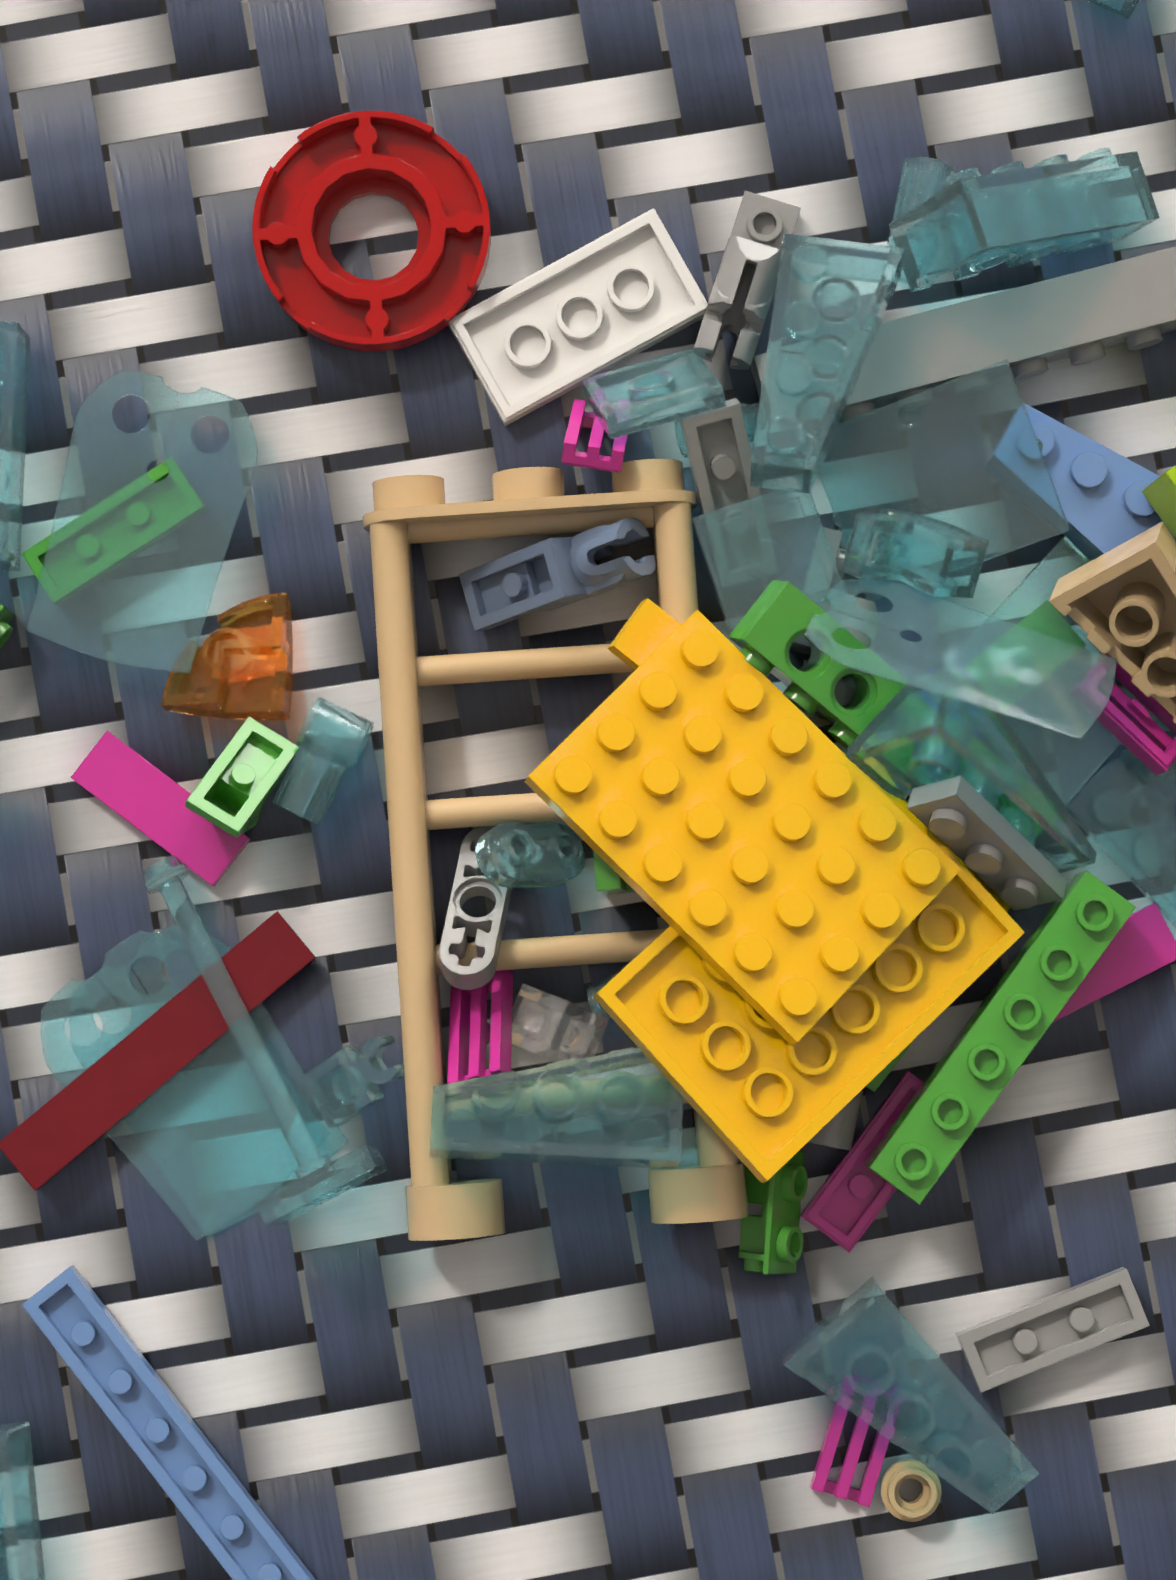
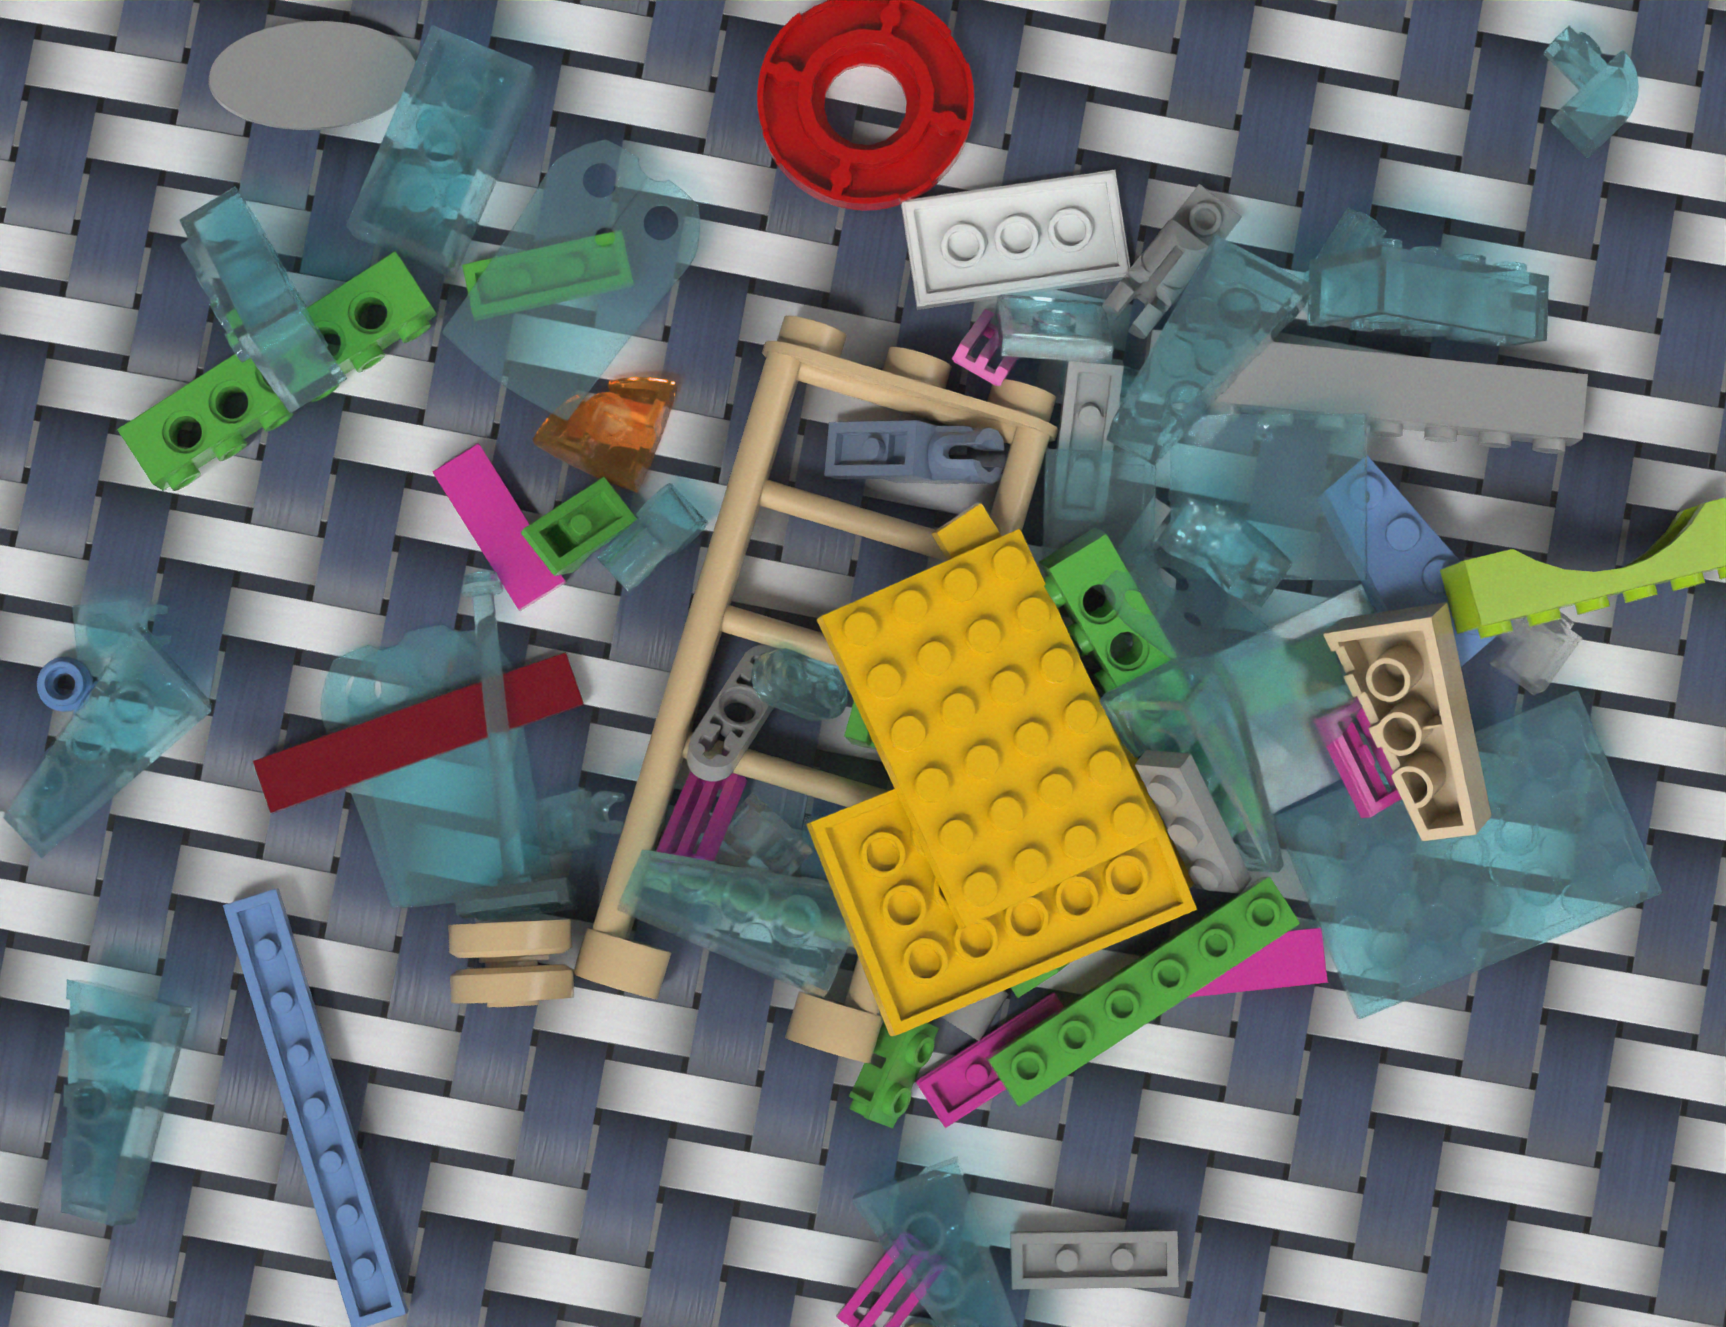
camera: 15 degrees right, 0 degrees up
none -> tan wheel [448,919,574,1007]

